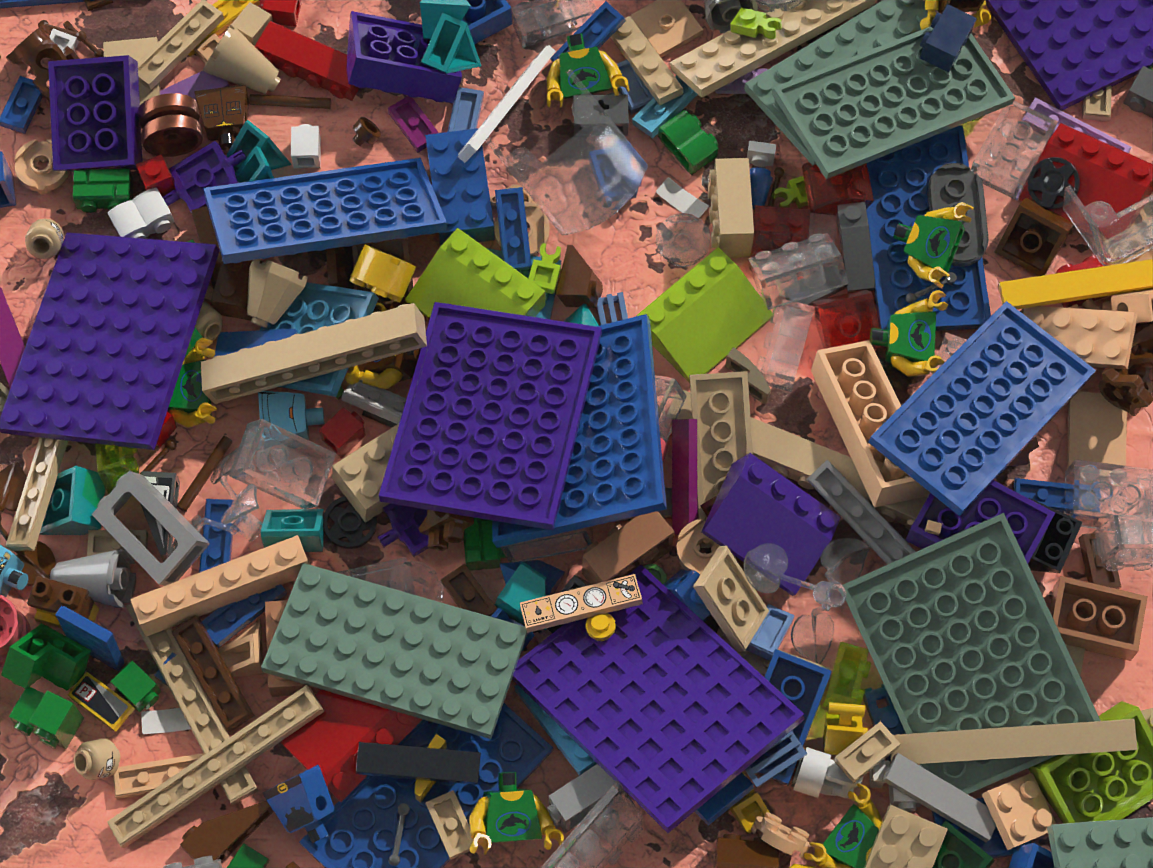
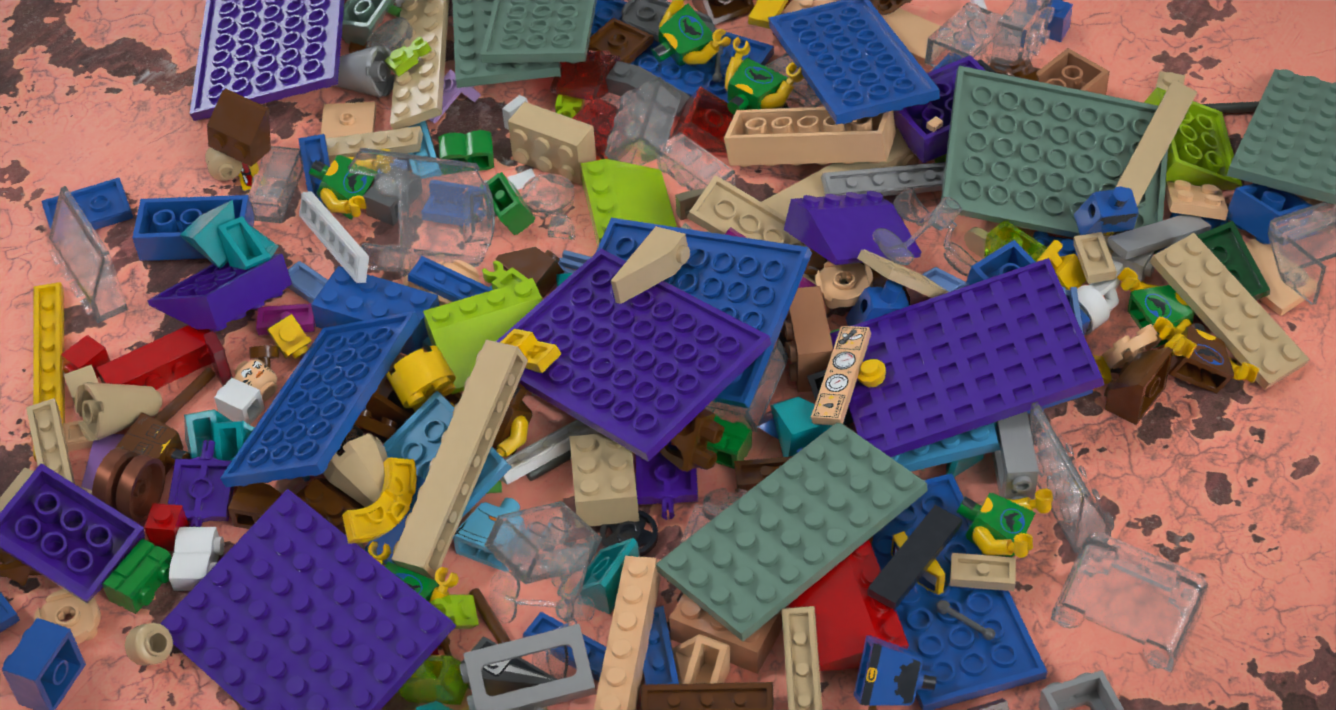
camera: 55 degrees left, 20 degrees down
red brick [319,407,366,458] -> none
none -> dark red tile [204,331,233,387]
none -> light nougat head [234,359,277,402]
none -> yellow bracket [267,314,312,359]
none -> yellow tile [342,458,417,544]
none -> lime plate [429,594,479,629]
none -> green brick [481,172,536,235]
none -> yellow slope [500,329,561,373]
none -> clear tile [548,211,575,240]
none -> reddish brown tile [587,18,654,65]
none -> tan slope [611,226,690,304]
none -> tan tile [964,227,992,259]
none -> reddish brown plate [1005,58,1039,81]
none -> blue torso [1074,186,1139,236]

